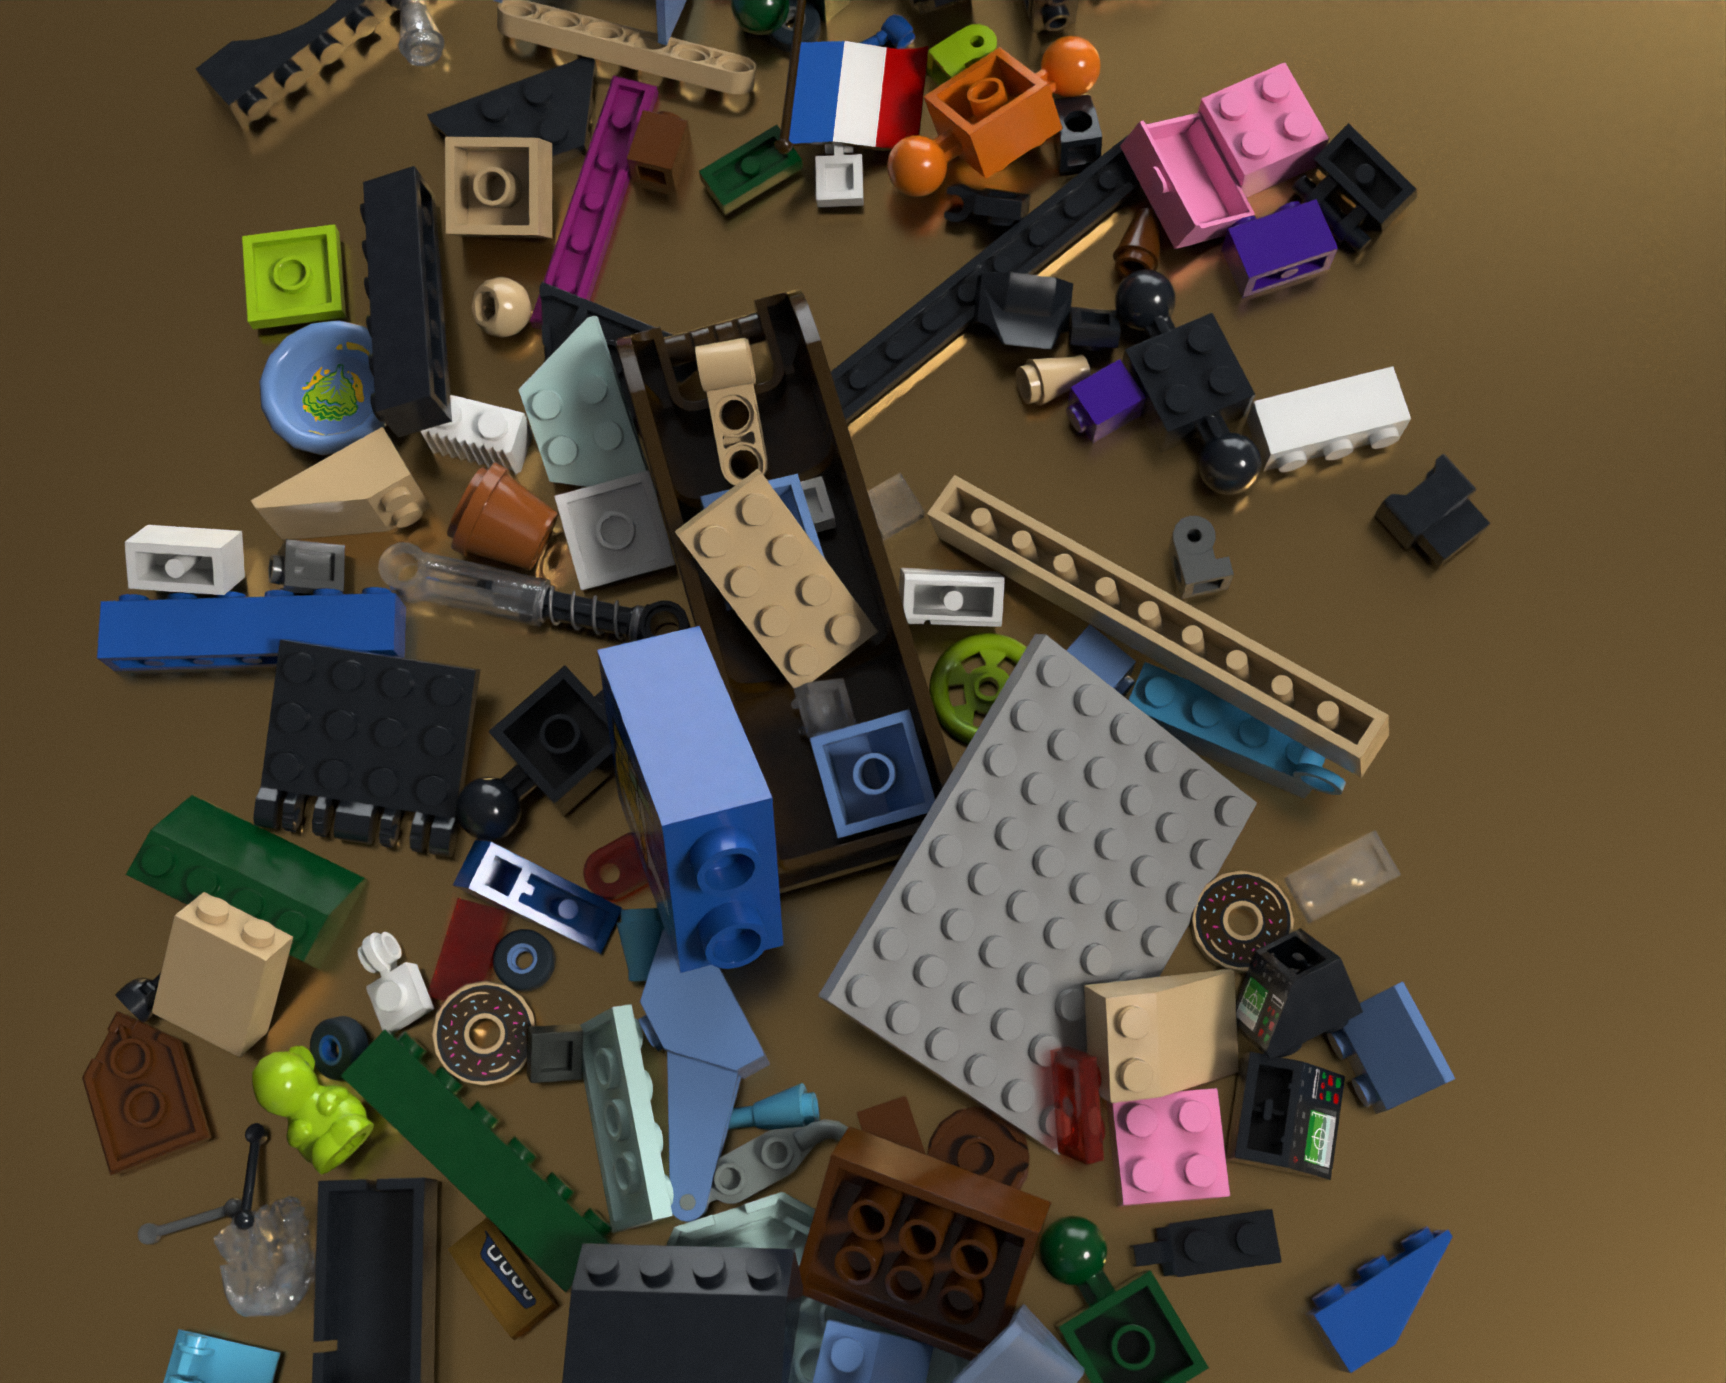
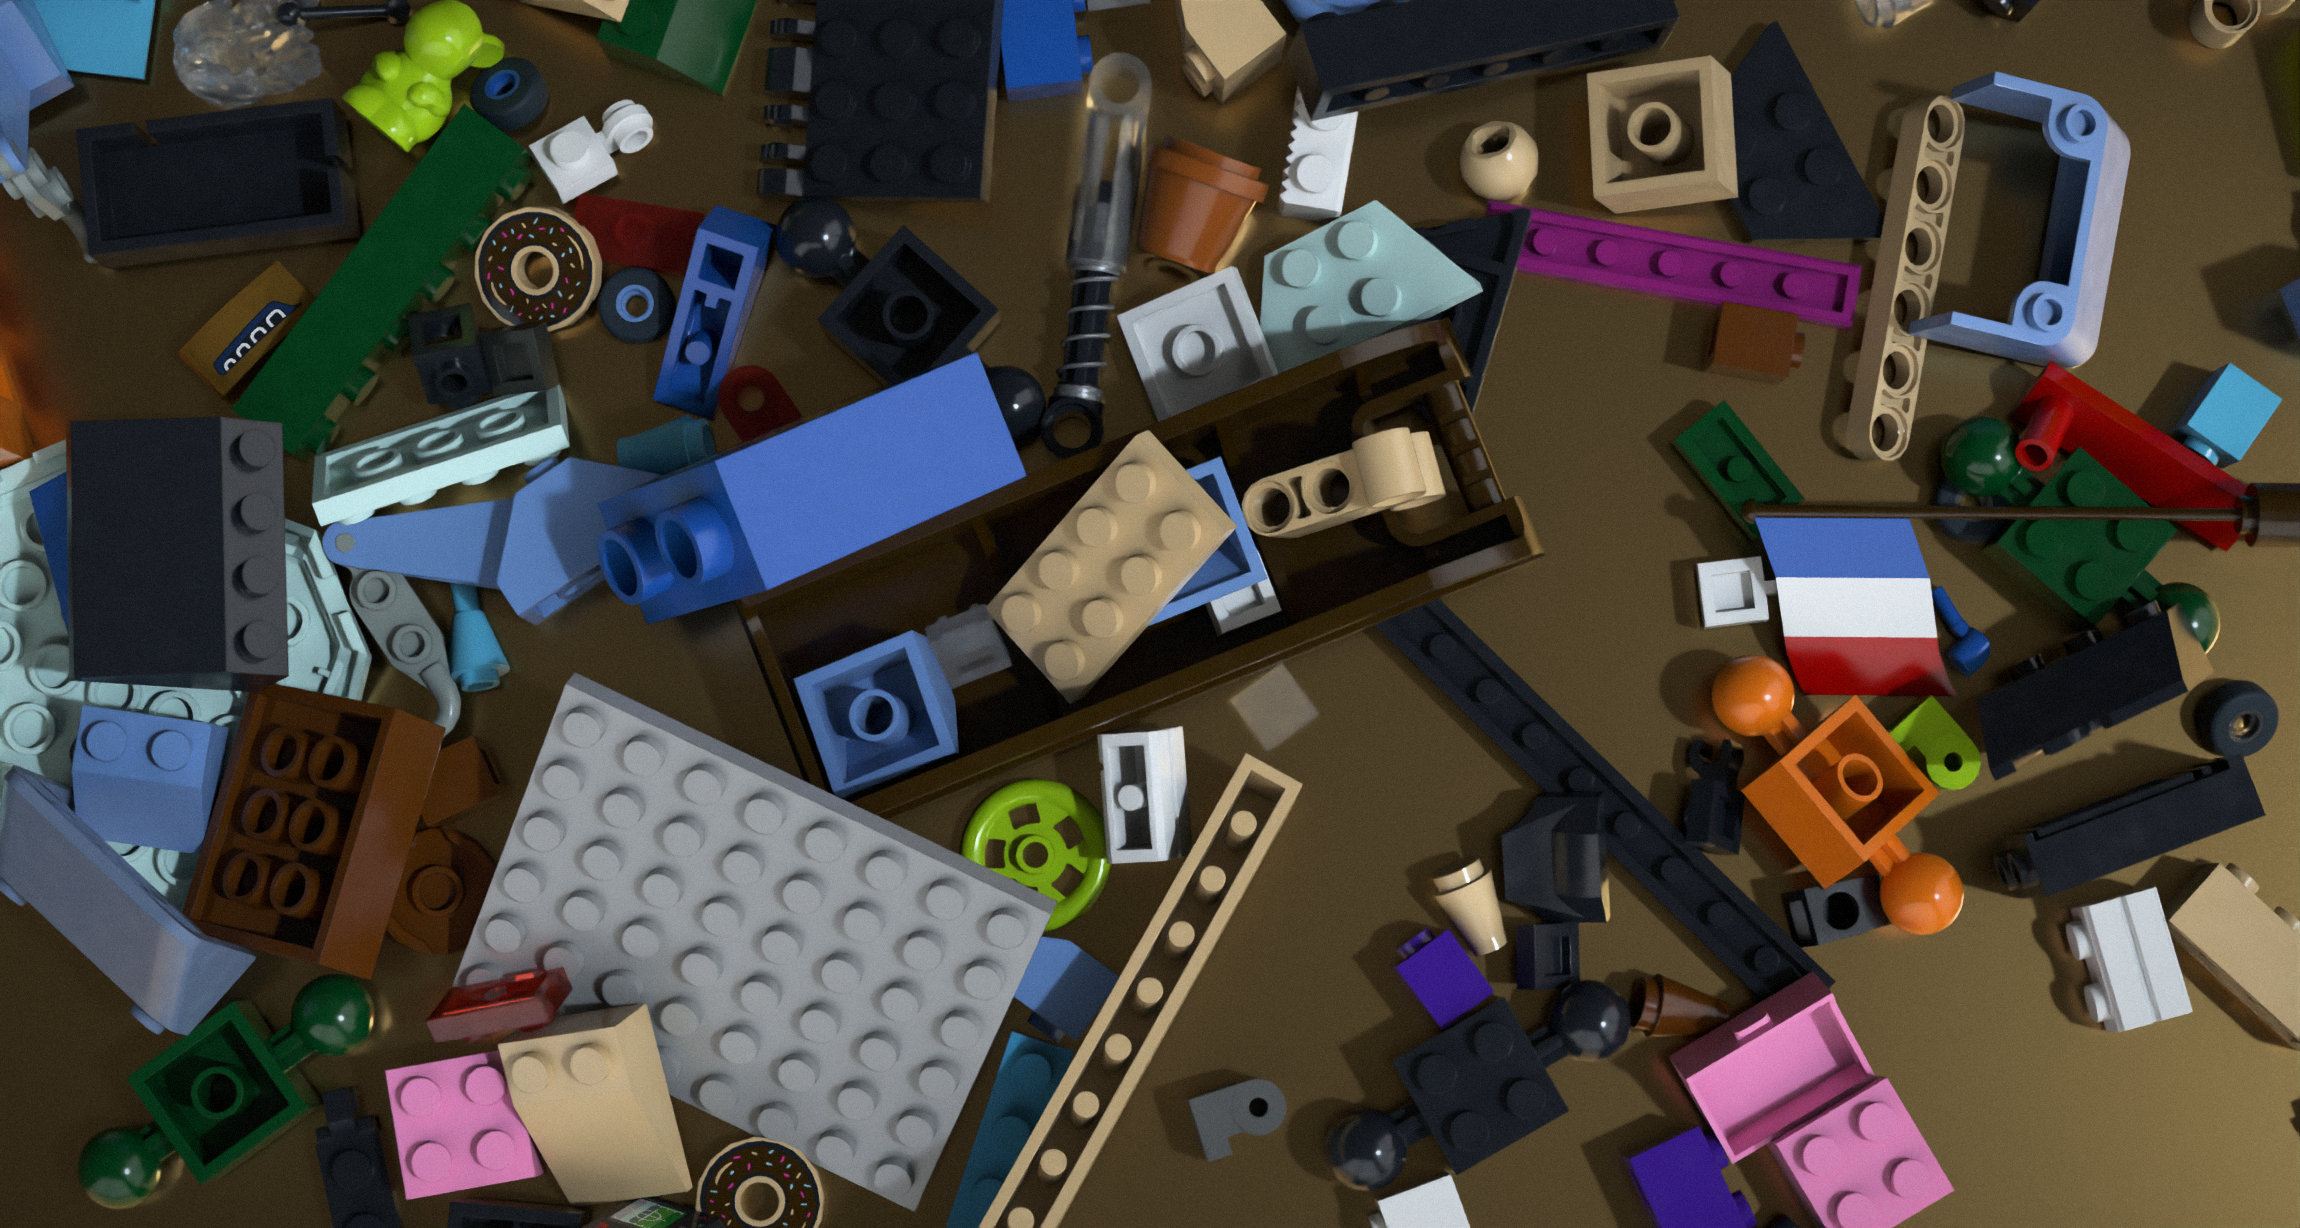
camera: 75 degrees right, 10 degrees up
none -> black brick [408,303,491,408]

